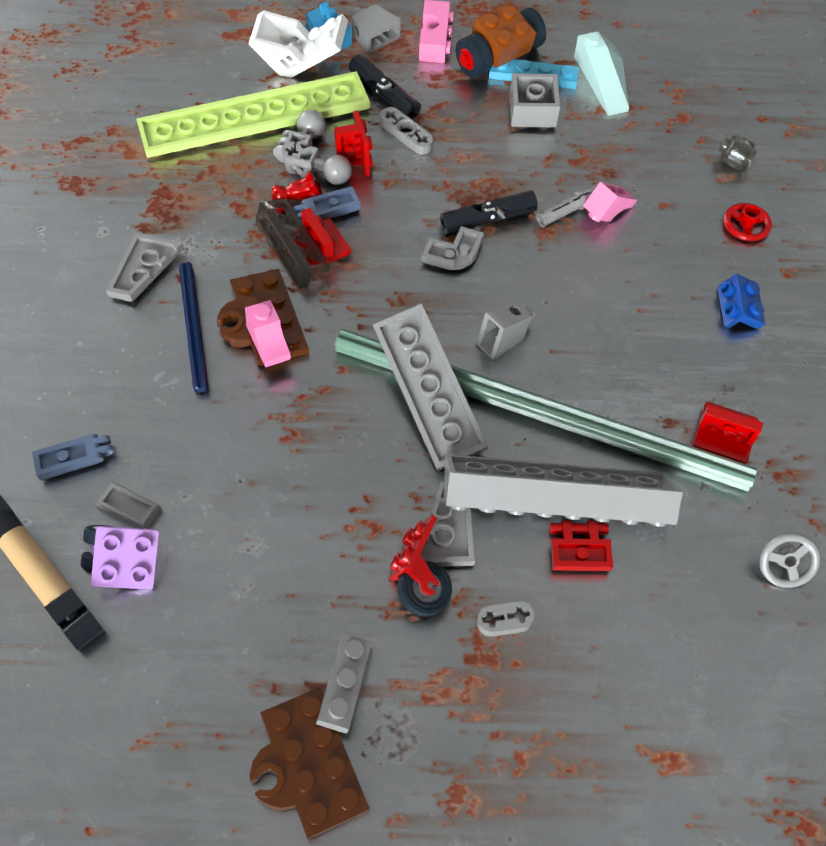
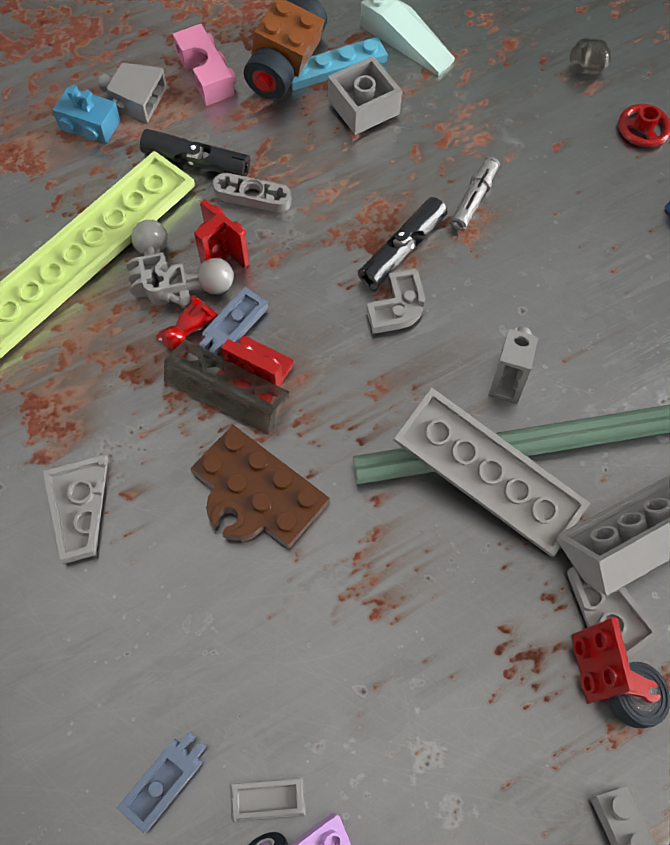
camera: 30 degrees left, 5 degrees up
dark blue axle [179,262,209,393] -> none
bright pink arch [245,300,291,368] -> none
white bracket [248,10,348,78] -> none
bright pink arch [583,182,637,222] -> none

